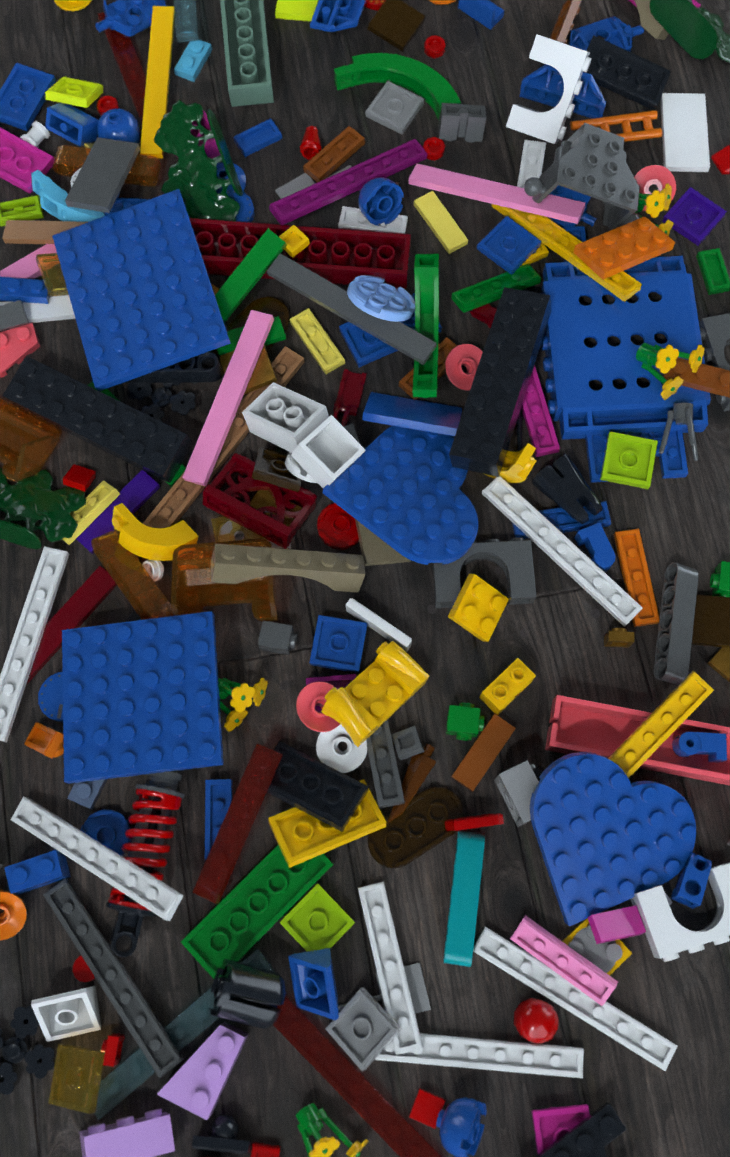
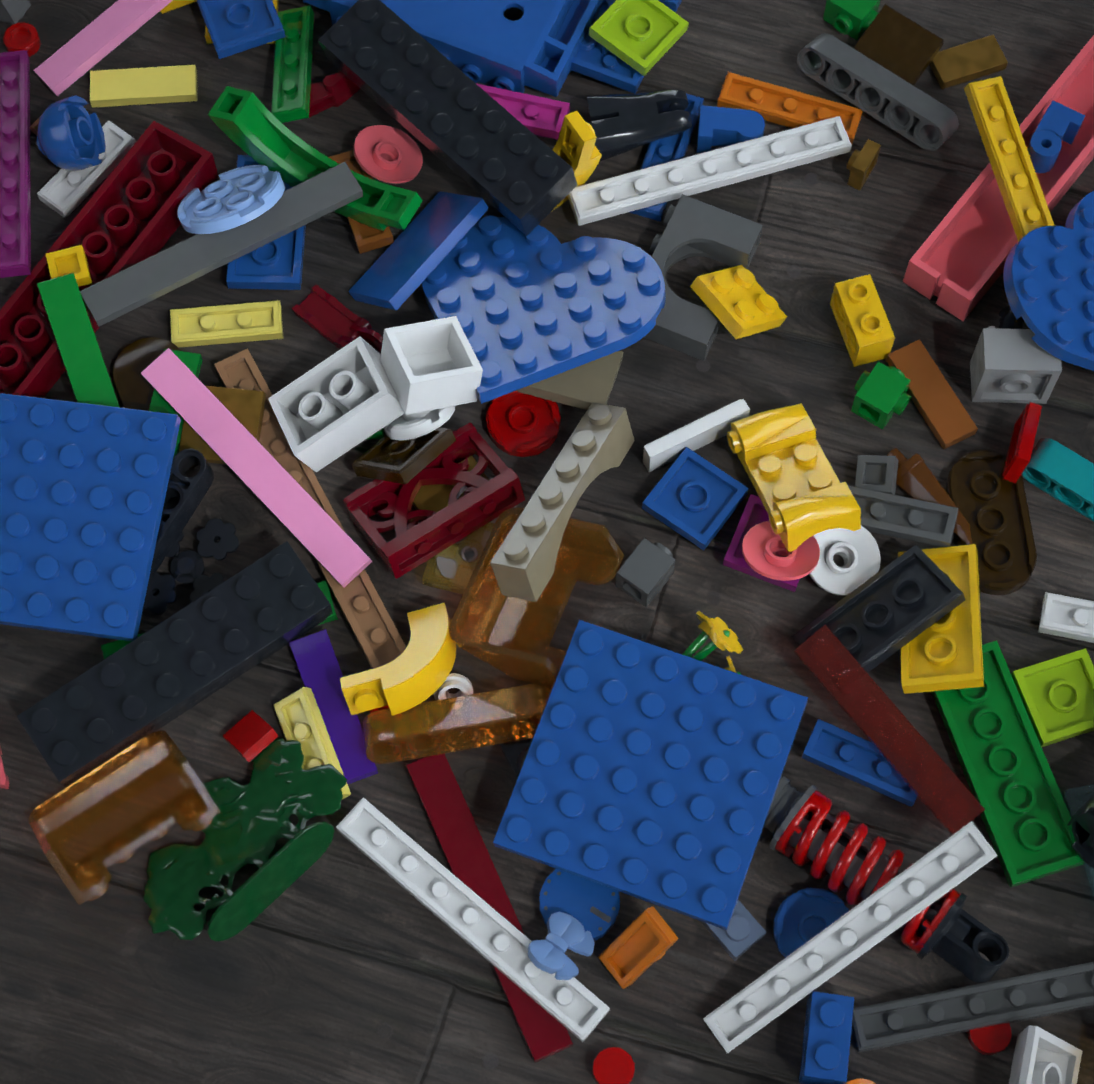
camera: 65 degrees left, 5 degrees down
none -> medium blue piece [528,911,595,980]

